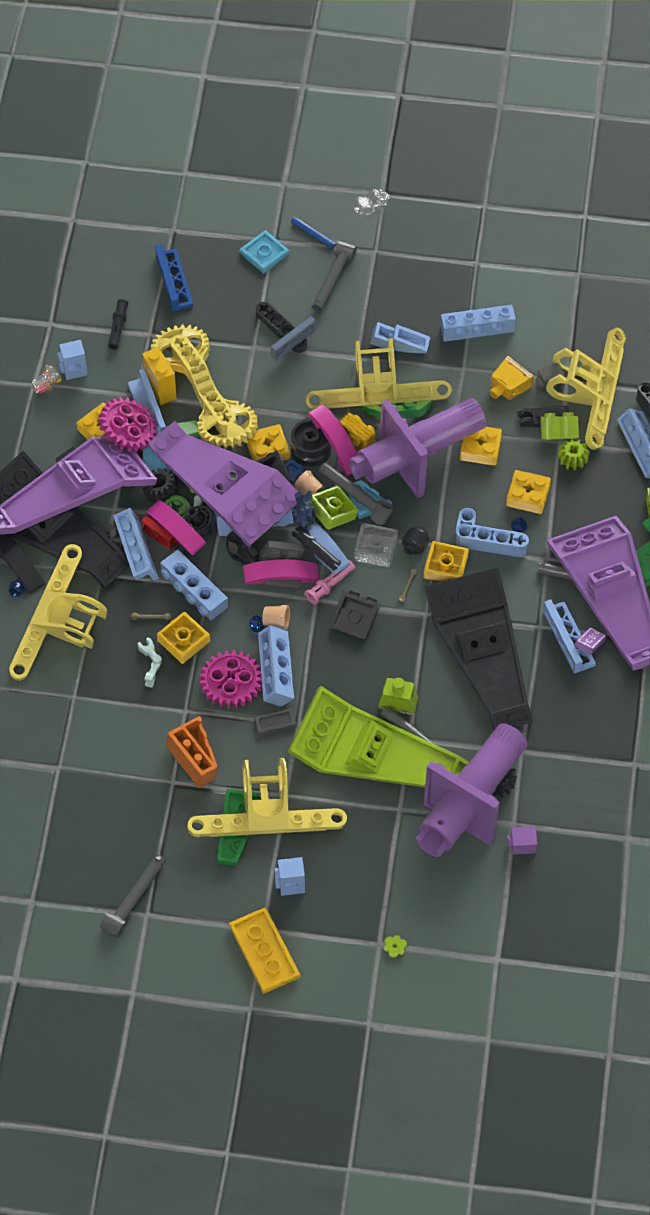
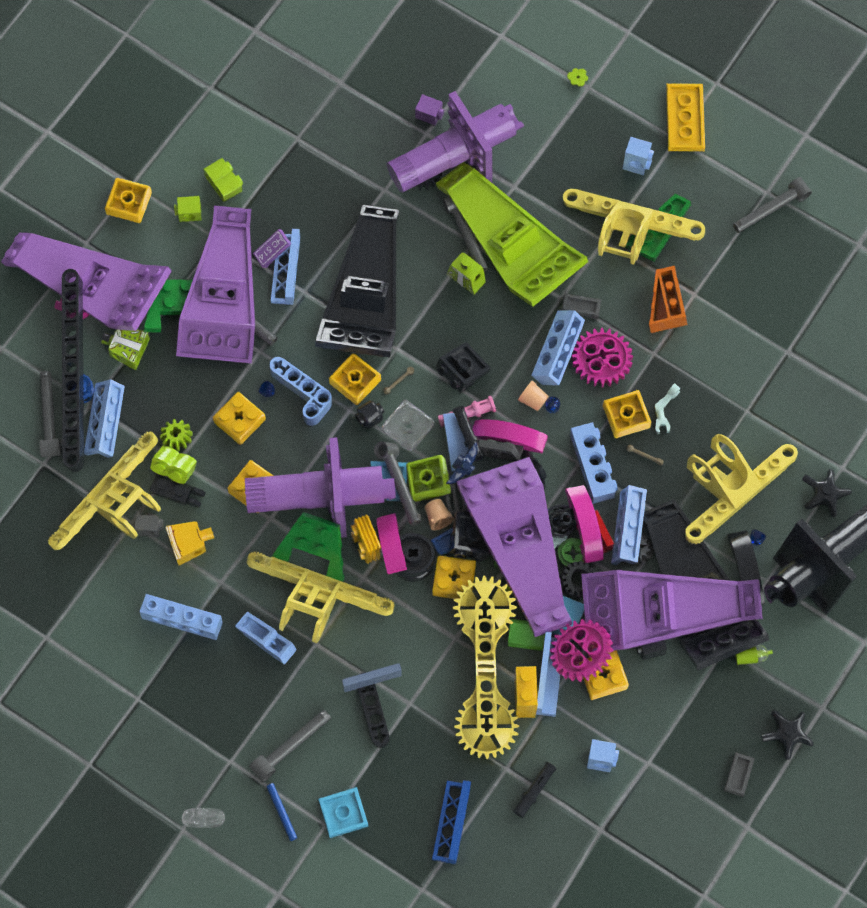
camera: 155 degrees left, 10 degrees up
clear animal [32,364,62,394] -> none

